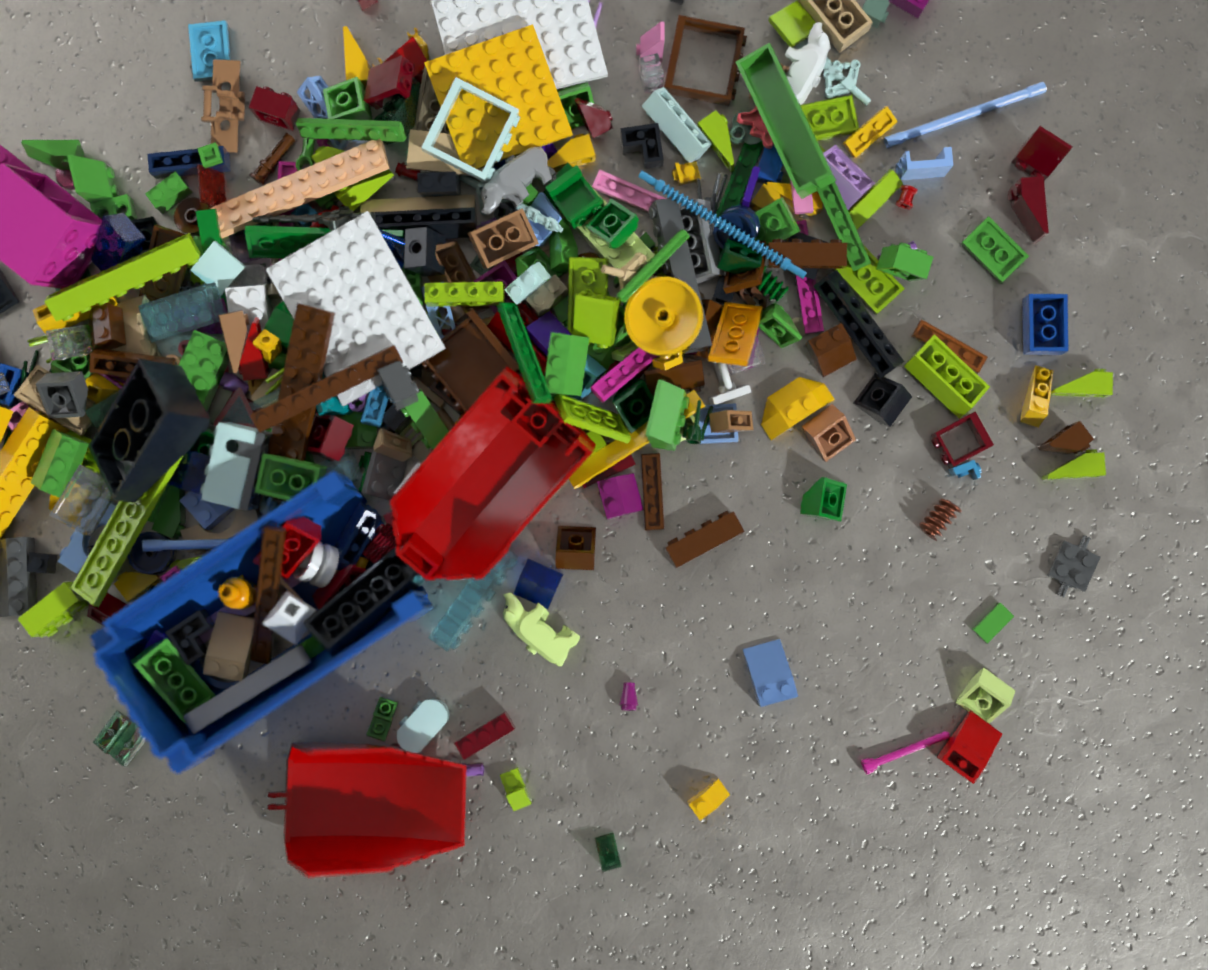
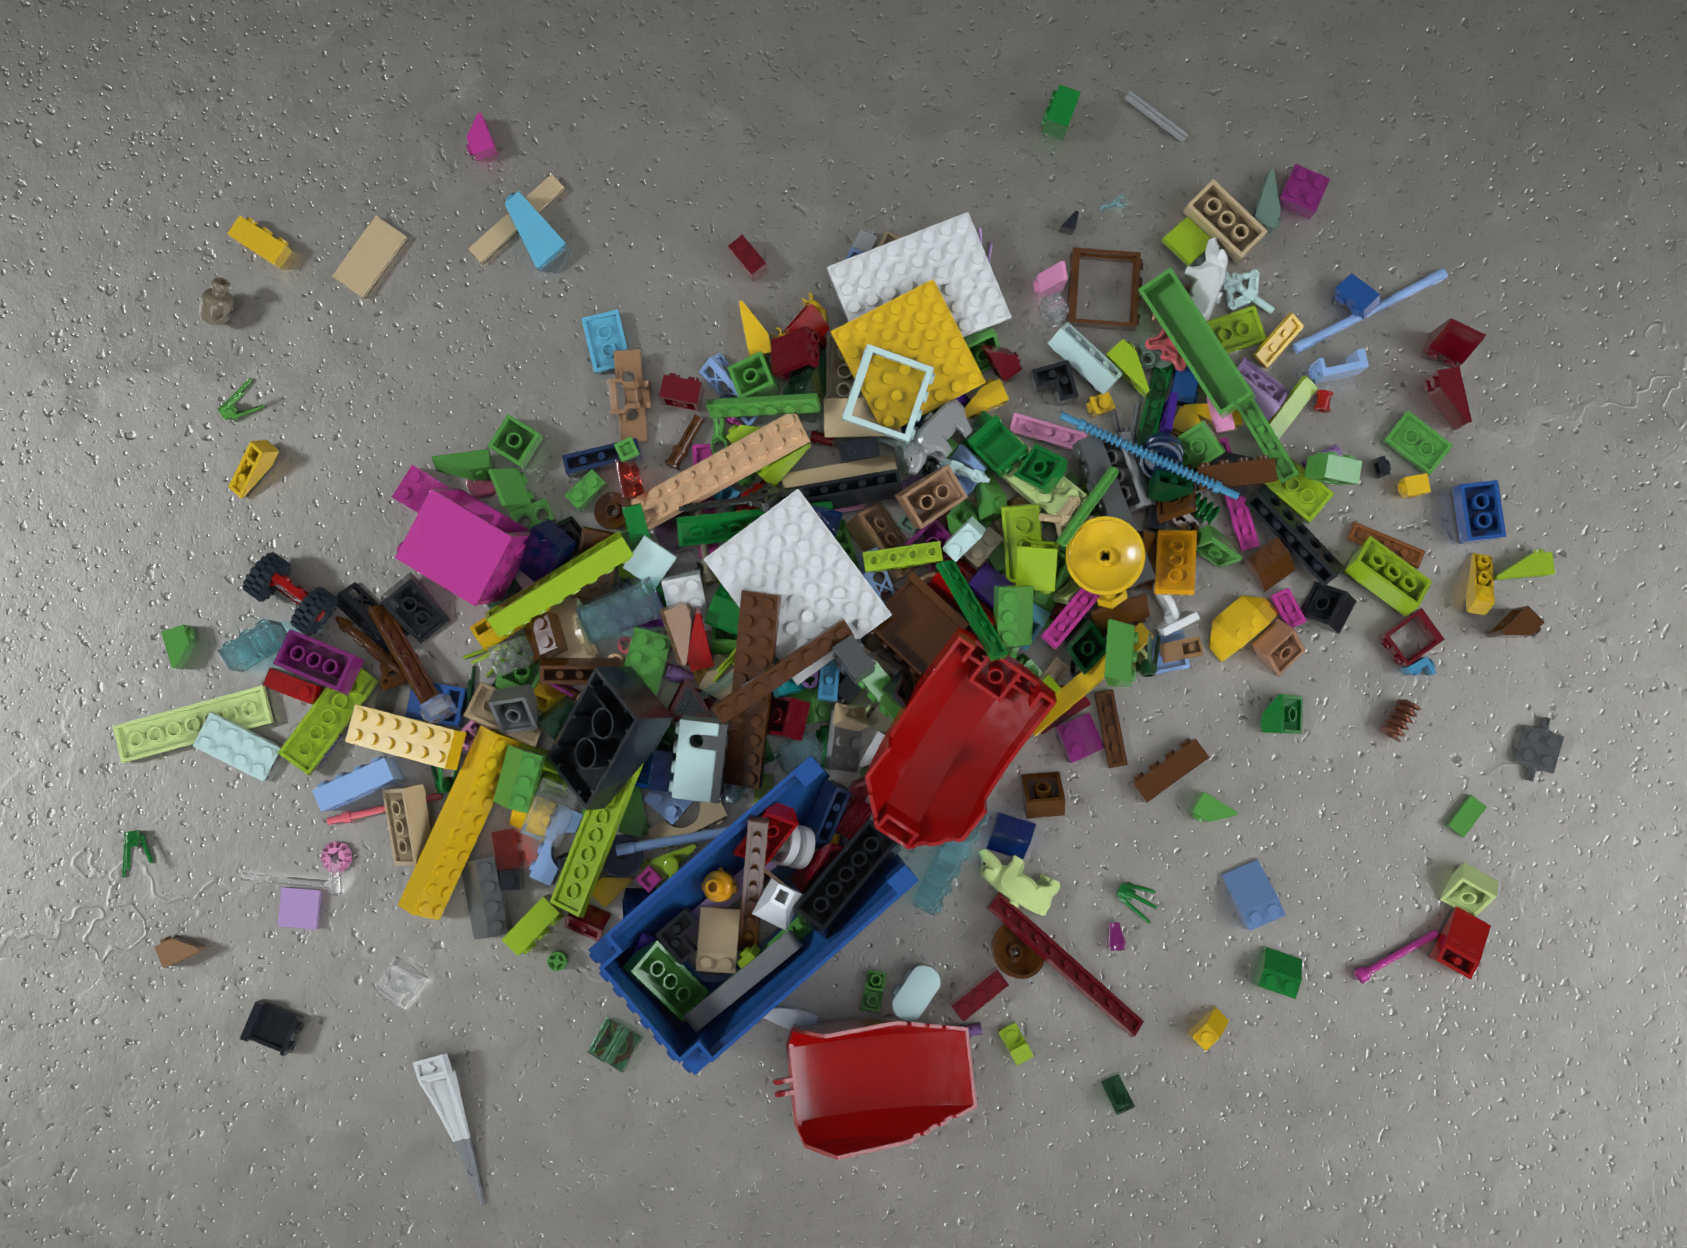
camera: 10 degrees left, 0 degrees up
yellow bracket [253,330,283,364] -> none
bright green slope [255,453,327,501] -> none
black piece [404,227,446,276] -> none
lime tile [554,394,631,444] -> none
lime slope [1042,449,1106,480] -> none
none -> bright green brick [487,414,544,470]
none -> clear red brick [491,828,526,871]
none -> bright green wheel [547,950,569,971]
none -> lime plate [736,944,761,969]
none -> white slope [763,1005,819,1030]
none -> black slope [881,668,916,708]
none -> dark red plate [986,892,1144,1038]
none -> reddish brown dish [991,924,1045,980]
none -> green plant [1116,881,1157,924]
none -> bright green slope [1189,791,1238,823]
none -> green slope [1253,946,1302,999]
none -> dark pink plate [1270,587,1307,628]
none -> blue brick [1335,273,1380,319]
none -> black plate [1372,456,1391,479]
none -> yellow brick [1398,473,1431,499]

